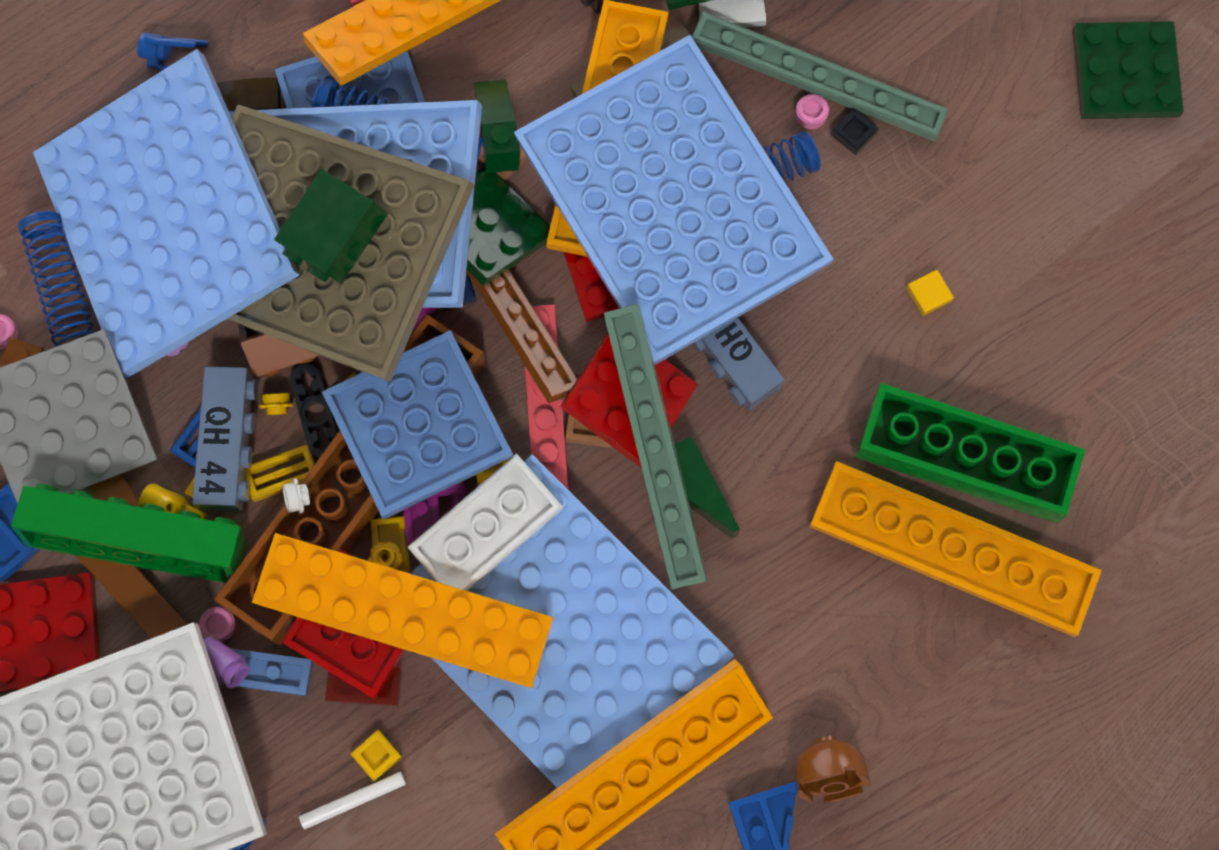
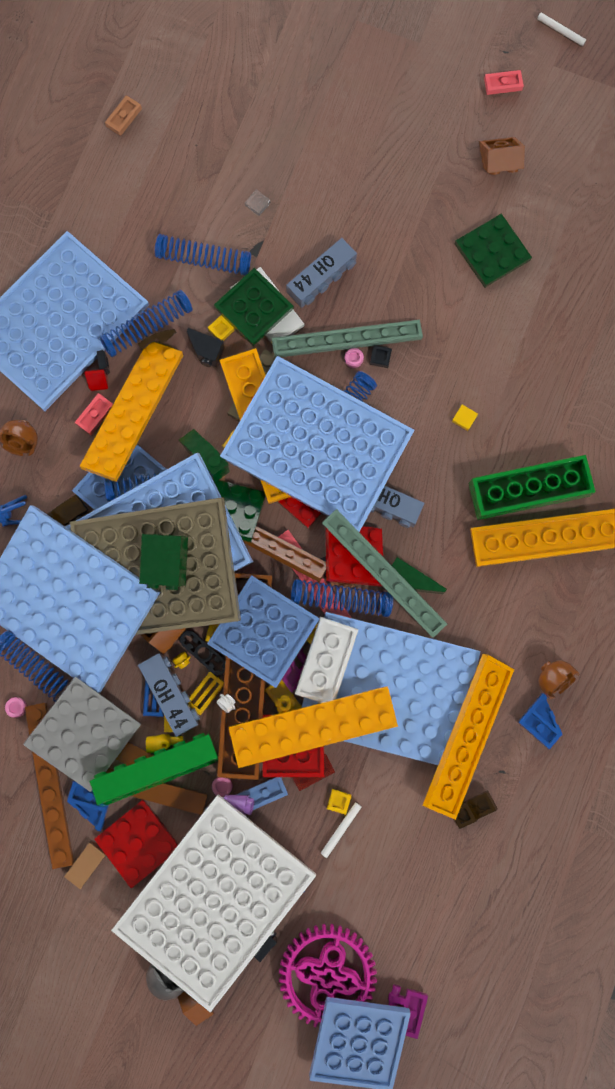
camera: 35 degrees left, 5 degrees up
none -> blue piece [291,579,393,617]

